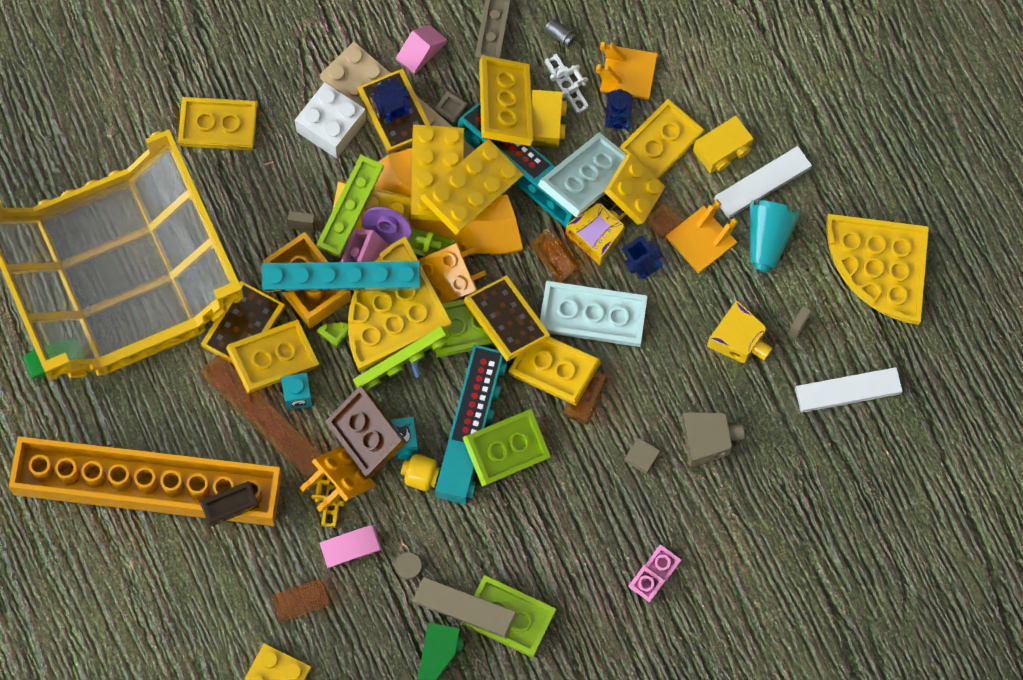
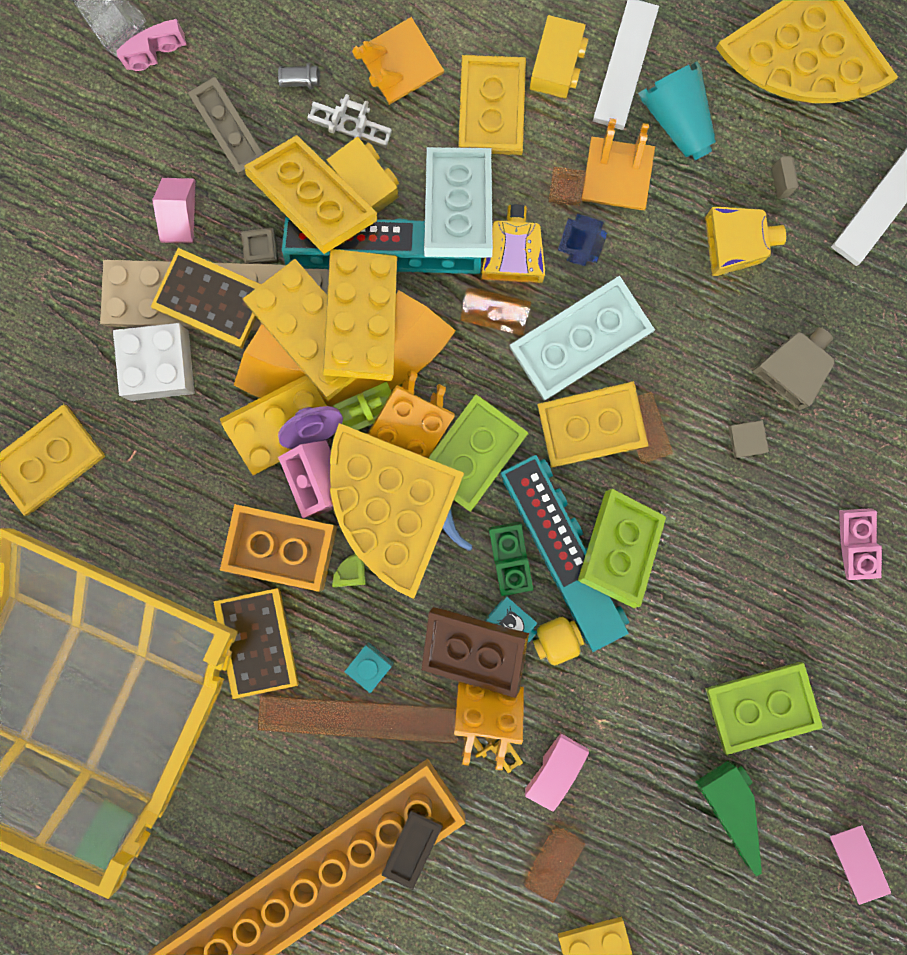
camera: 35 degrees left, 15 degrees up
yellow plate [226,319,319,394] -> none
teal brick [262,261,421,292] -> none
dark tan tile [287,211,315,232] -> none
lime plate [316,154,384,258] -> none
lime plate [353,326,451,390] -> none
clear blue brick [369,78,410,123] -> none
dark tan tile [395,552,422,580] -> none
dark tan tile [412,577,518,639] -> none
tile [464,275,550,361] -> none
clear blue brick [604,89,633,129] -> none
yellow plate [604,153,666,225] -> none
none -> green slope [488,522,533,596]

